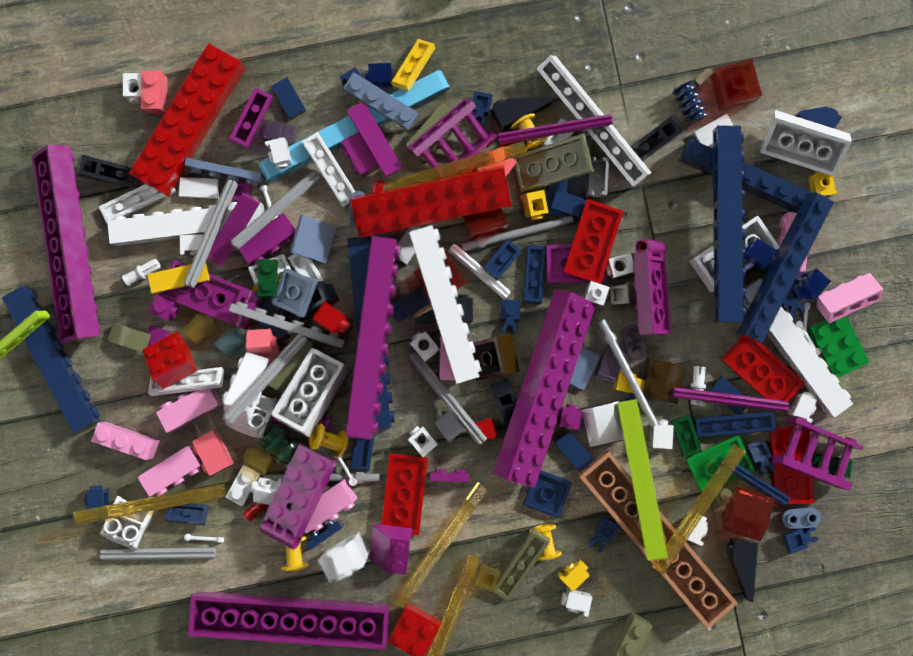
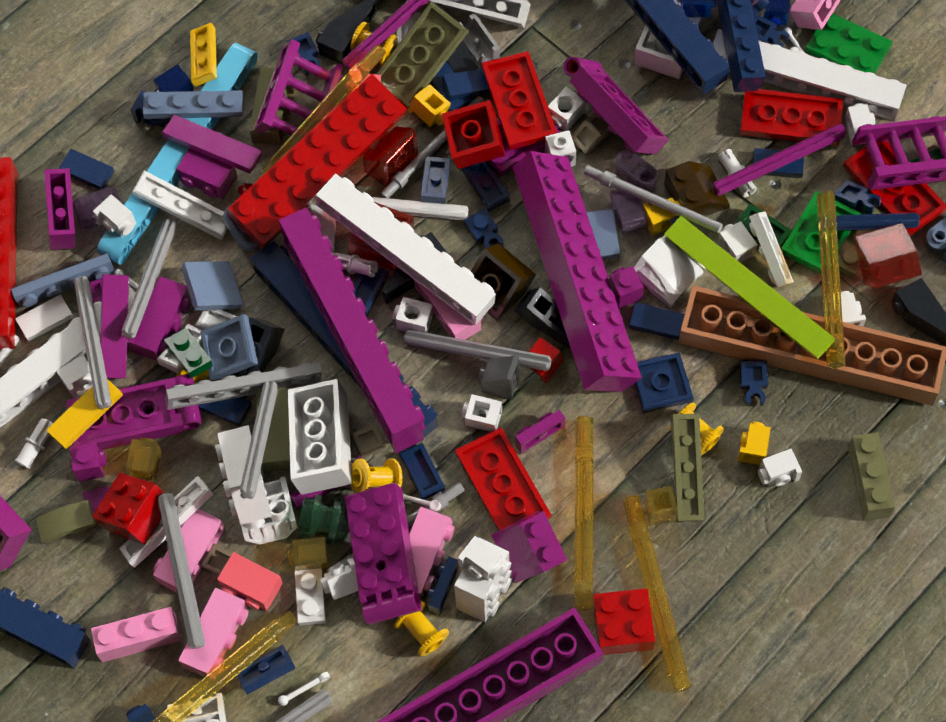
camera: 30 degrees left, 20 degrees down
clear light blue brick [214,327,246,357] -> none
red pin [243,502,268,522] -> none
coral brick [246,329,280,365] -> none
red brick [313,302,353,336] -> none
dark blue tile [694,411,776,438] -> none
none -> light grey axle [158,493,205,649]
none -> axle [332,253,378,277]
none -> red brick [442,100,506,169]
none -> white plate [749,212,794,287]

